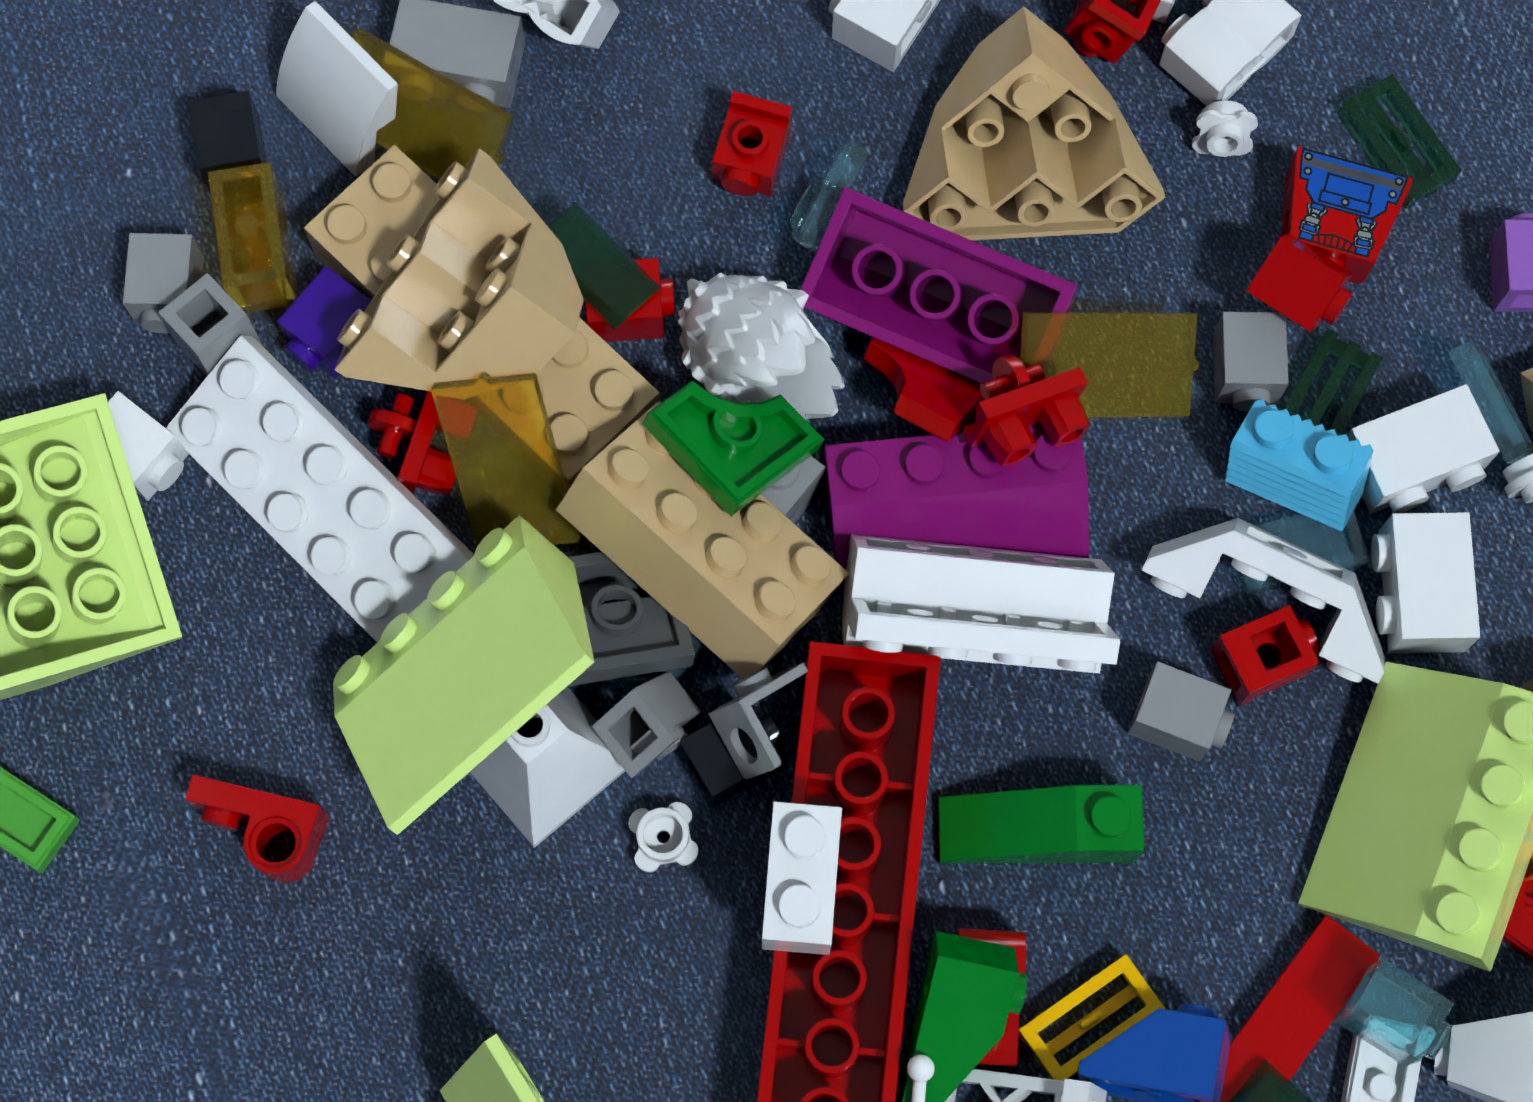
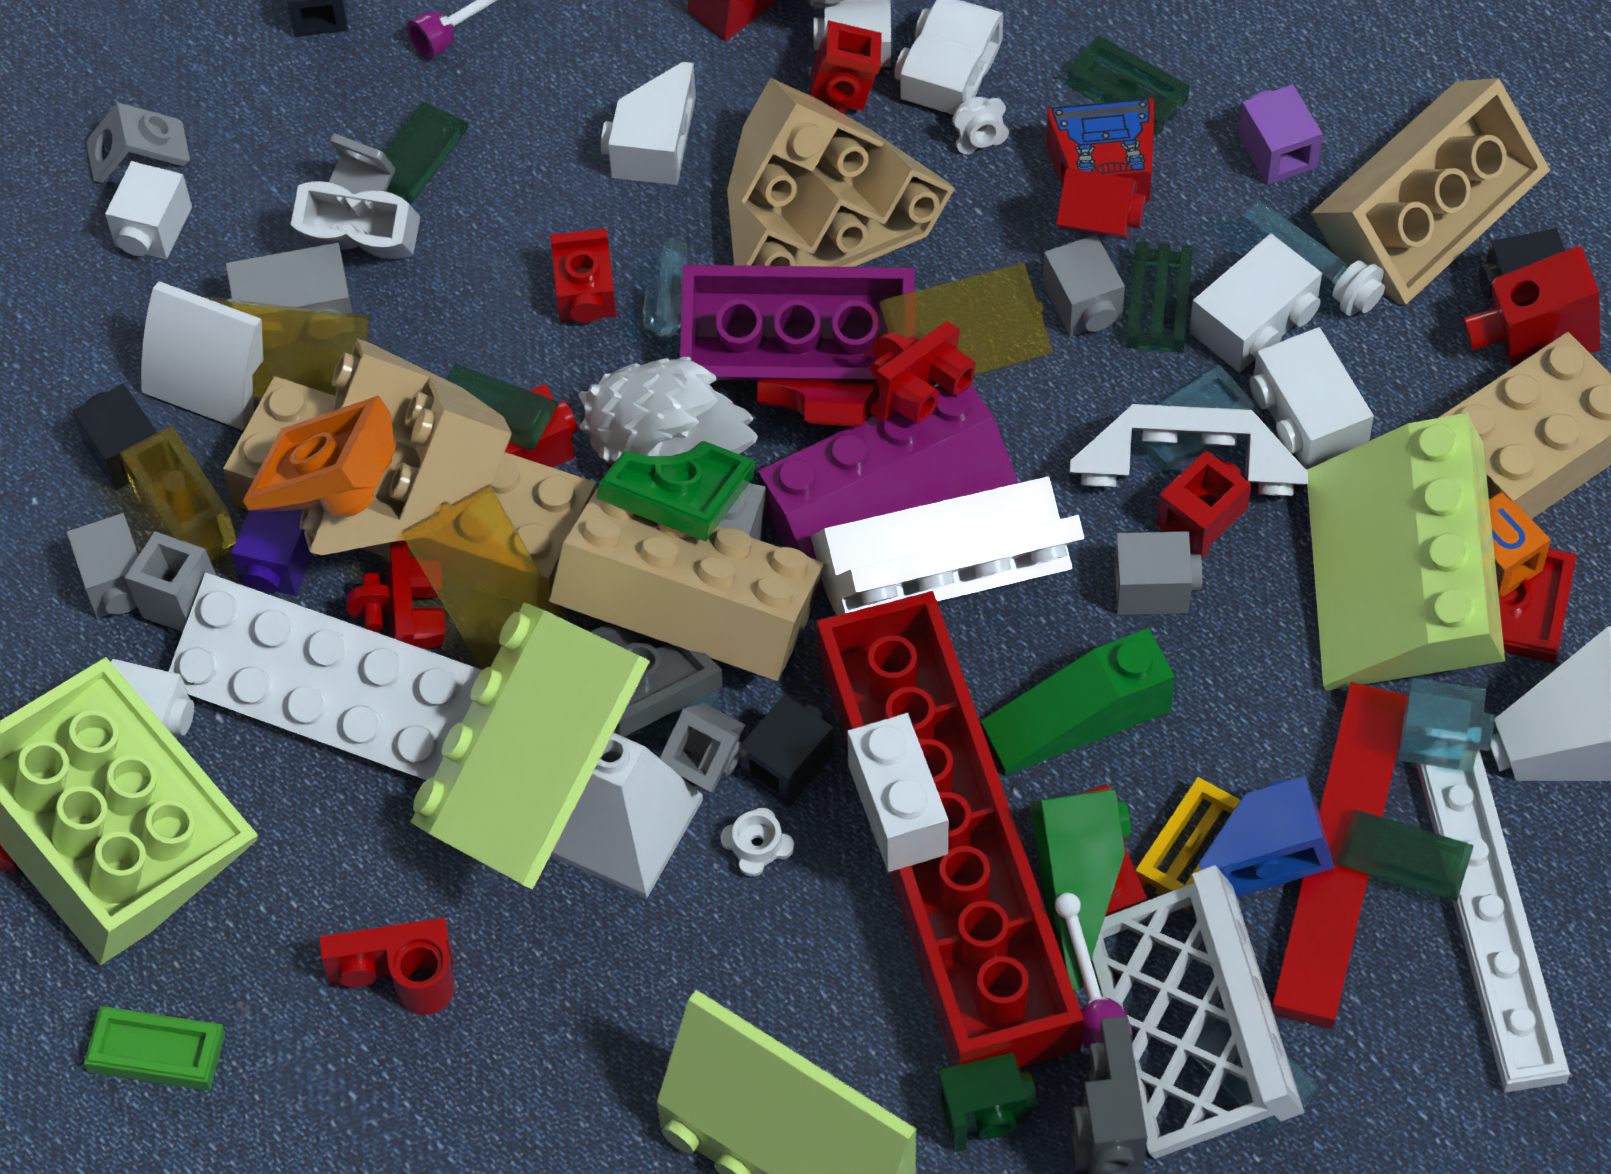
camera: 20 degrees left, 15 degrees down
light grey bracket [708,662,808,779] -> none
medium azure brick [1225,399,1374,532] -> none
none -> orange slope [242,396,396,517]

